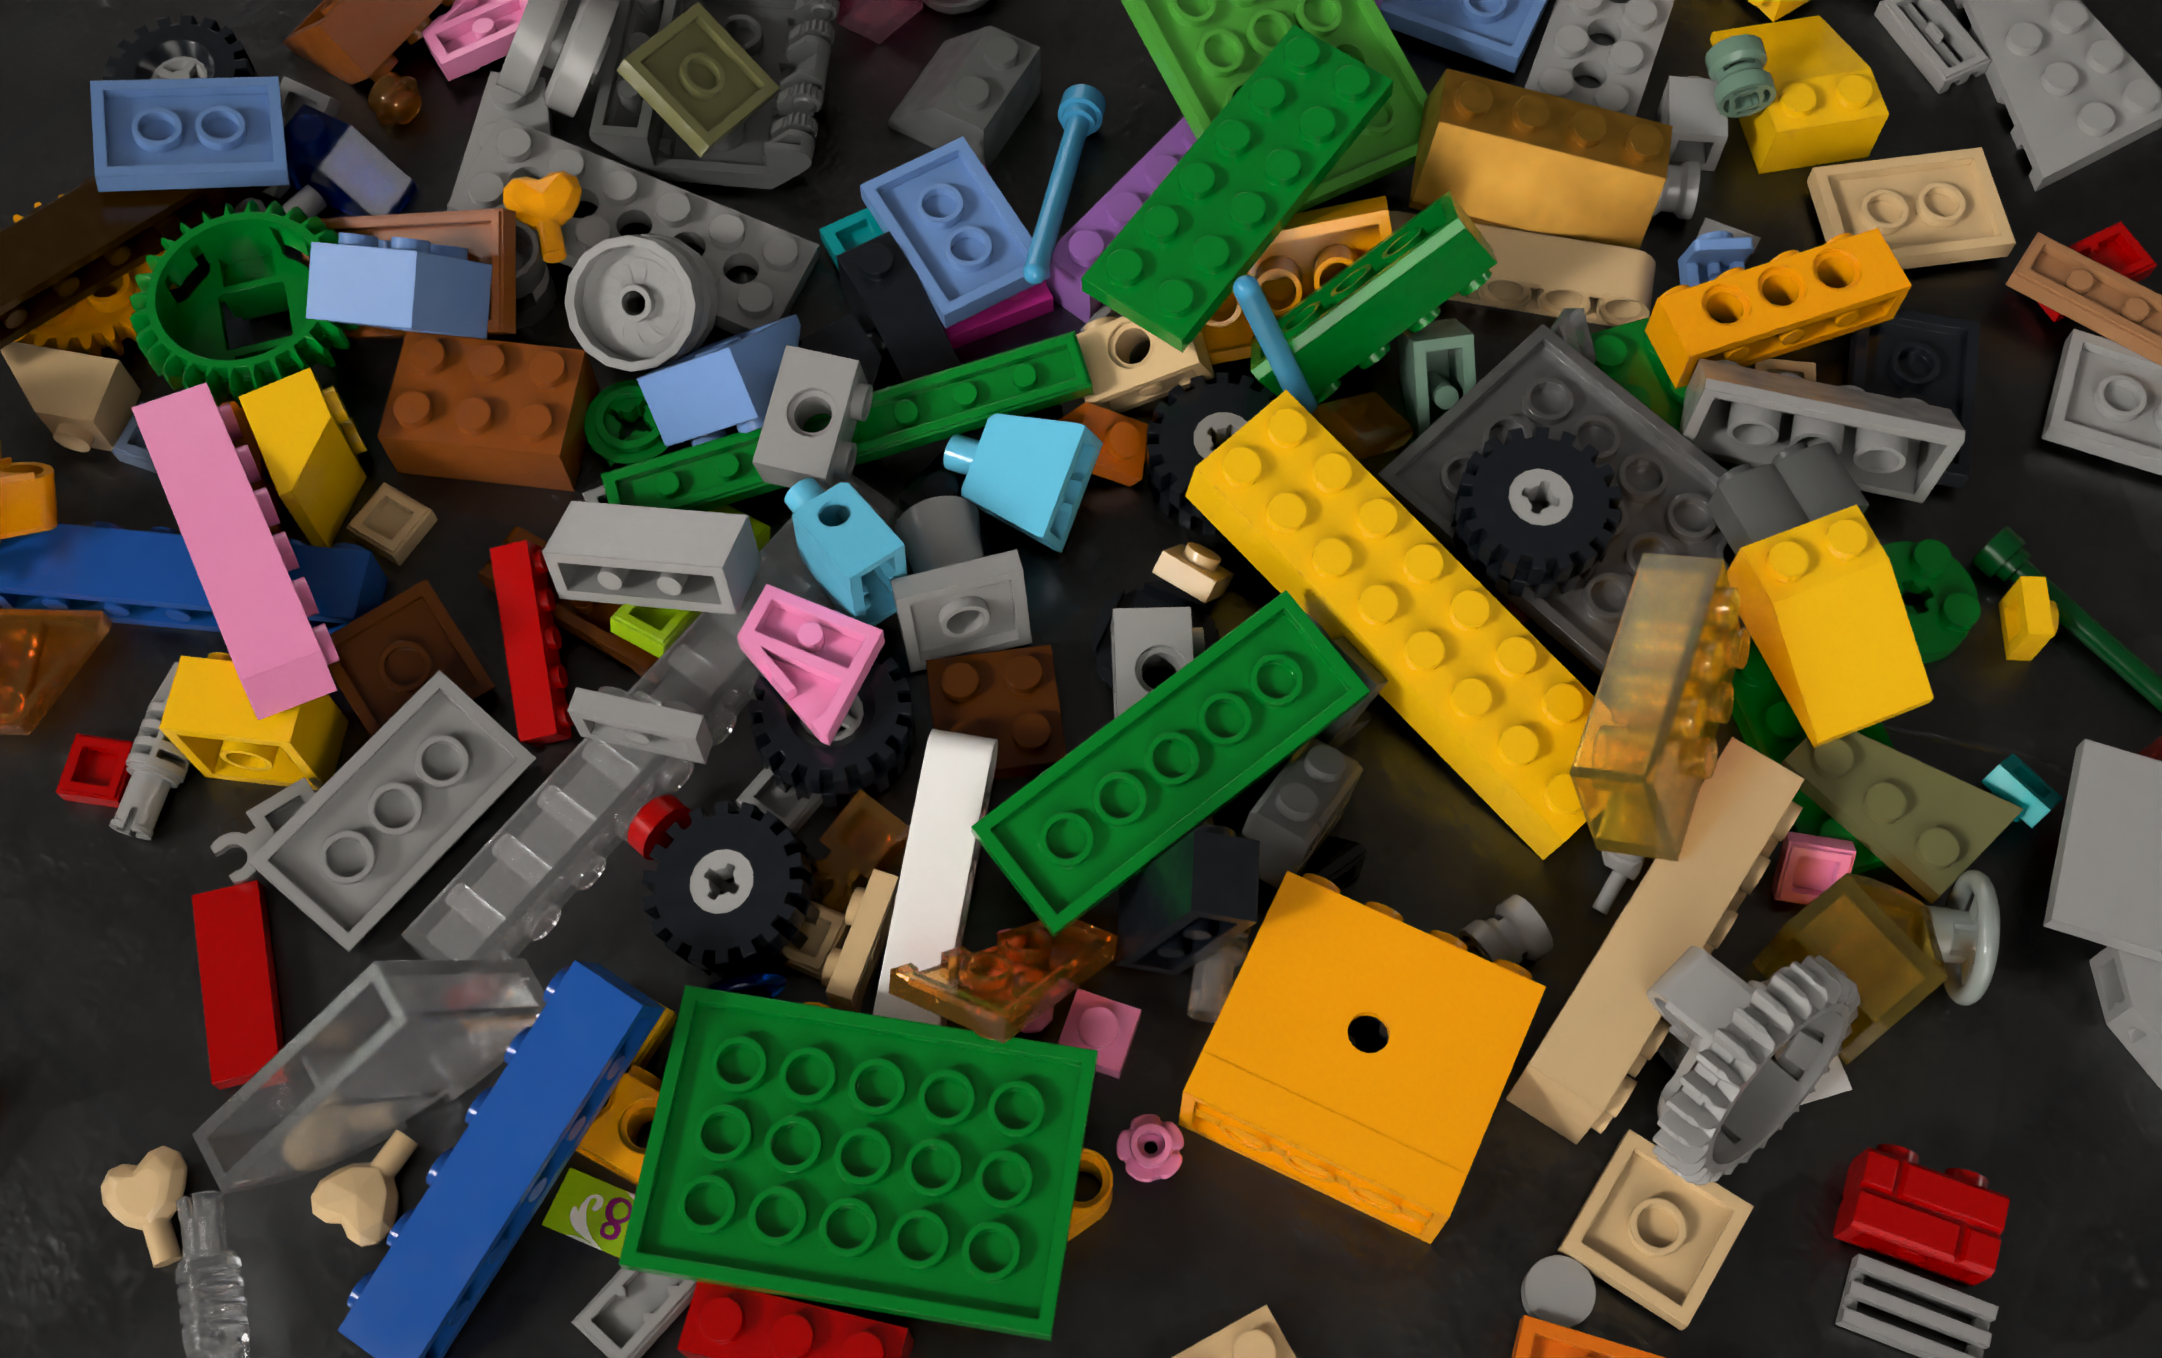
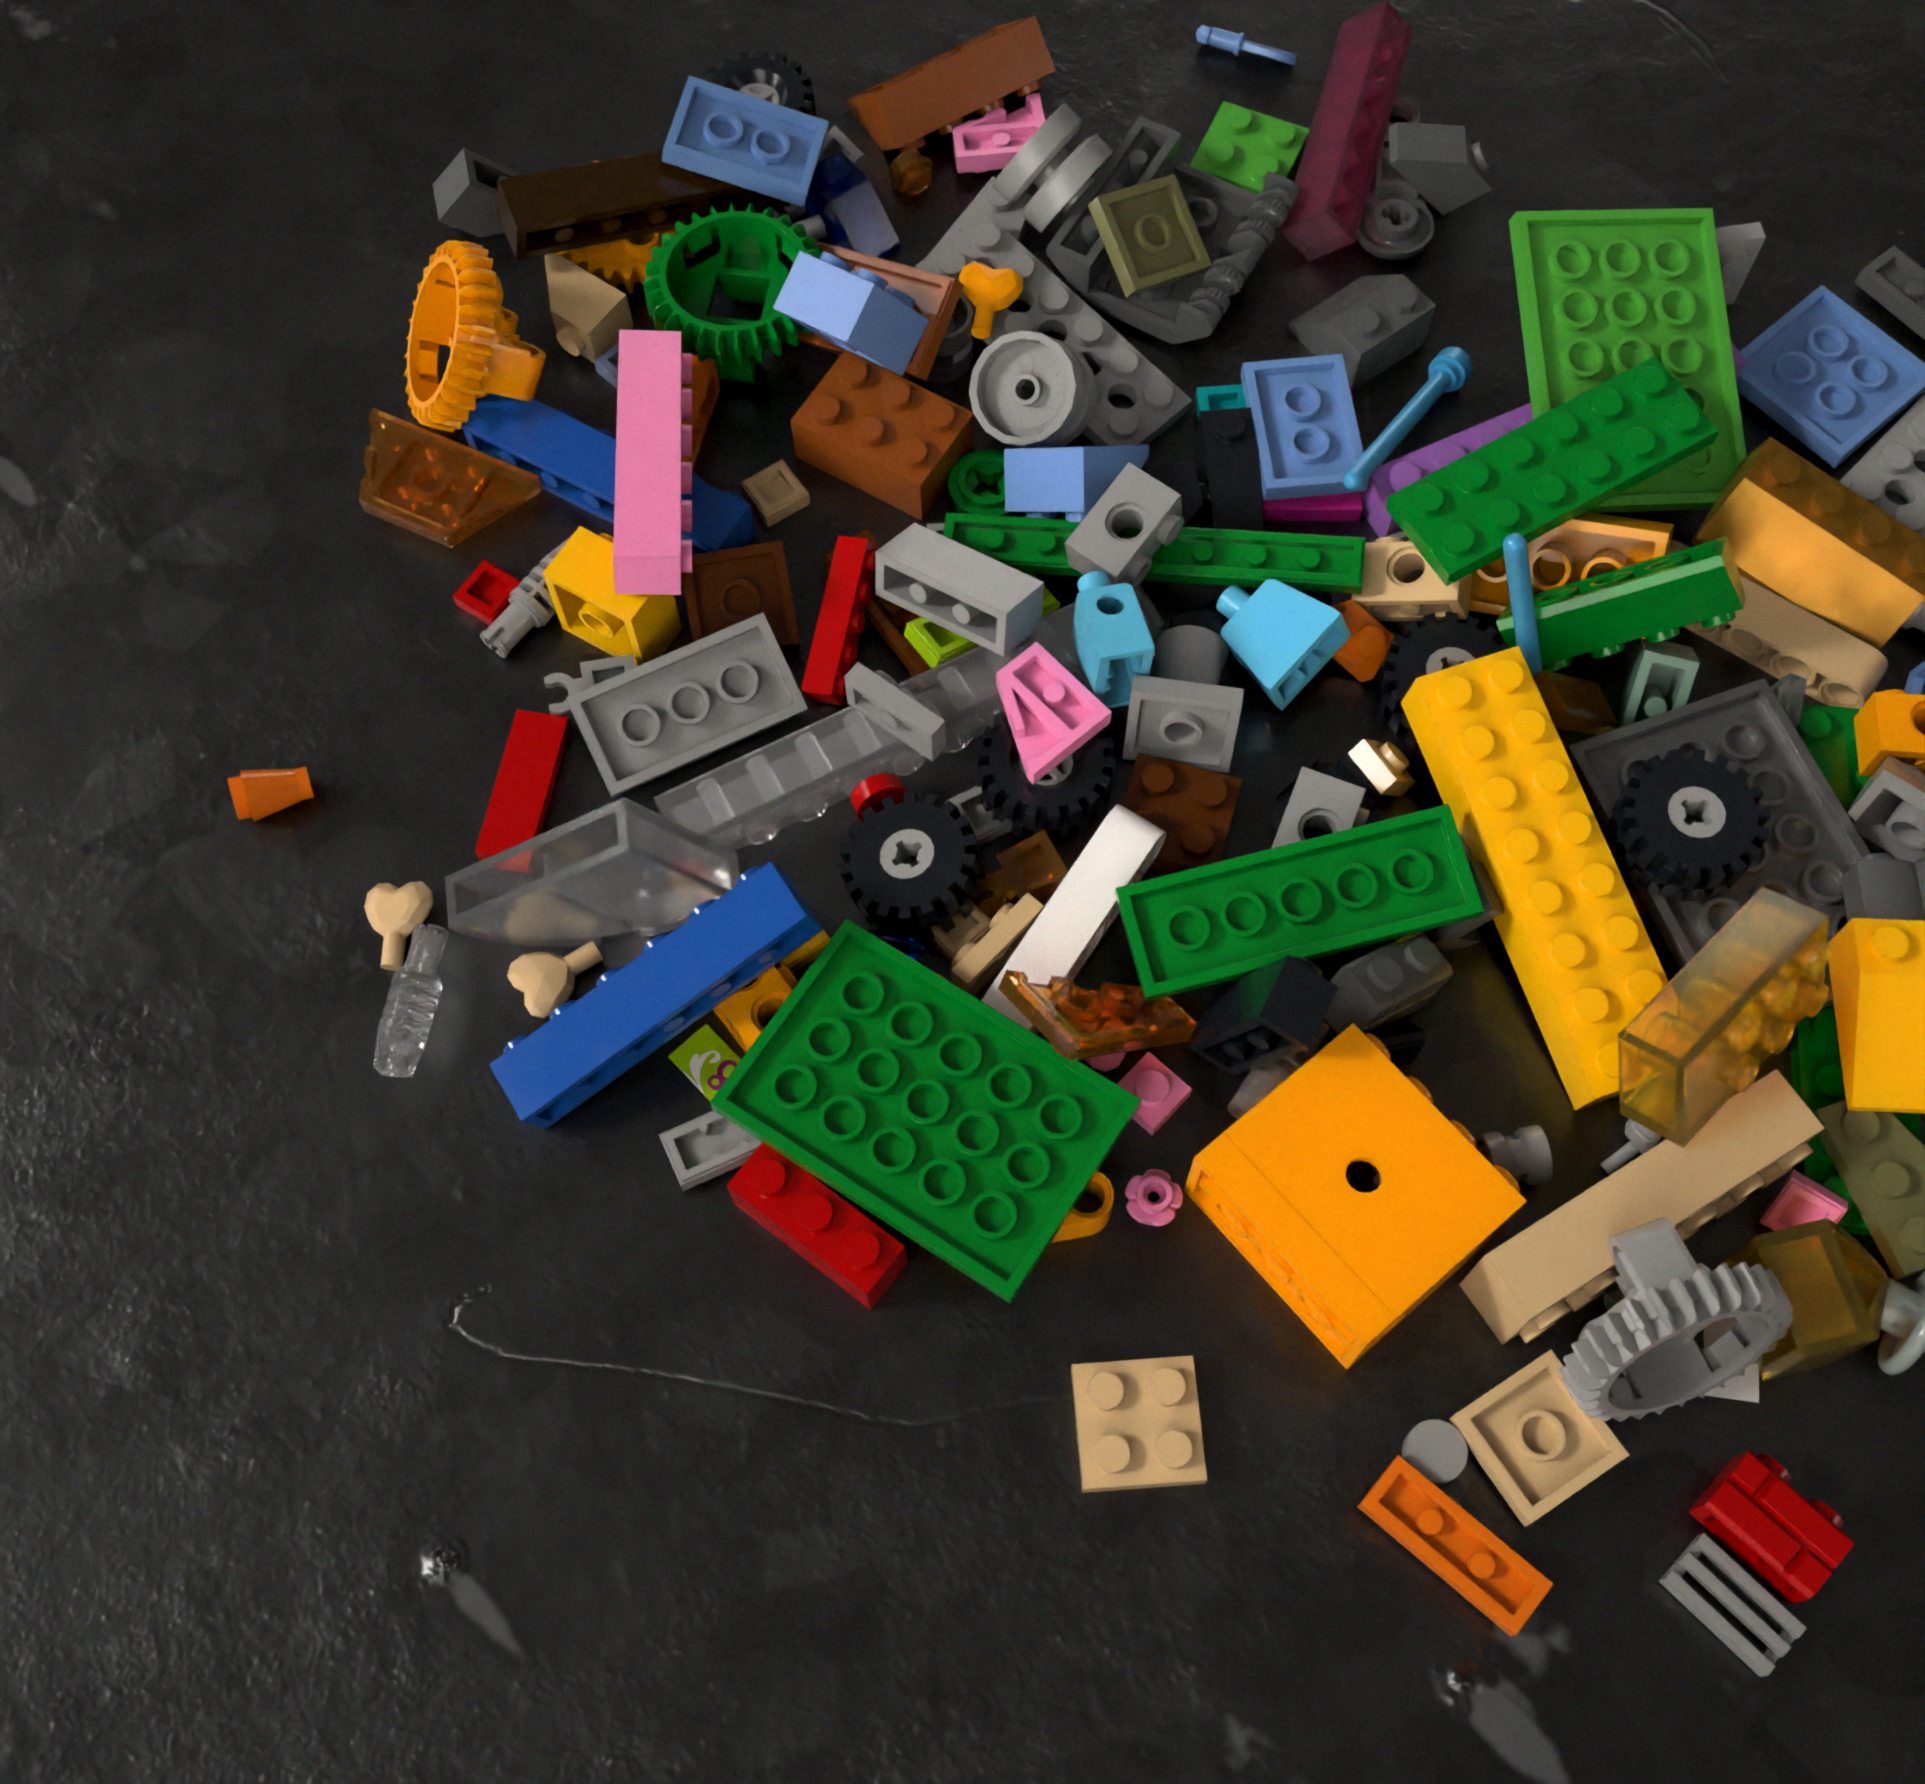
camera: 25 degrees right, 0 degrees up
yellow slope [239,368,367,548] -> none

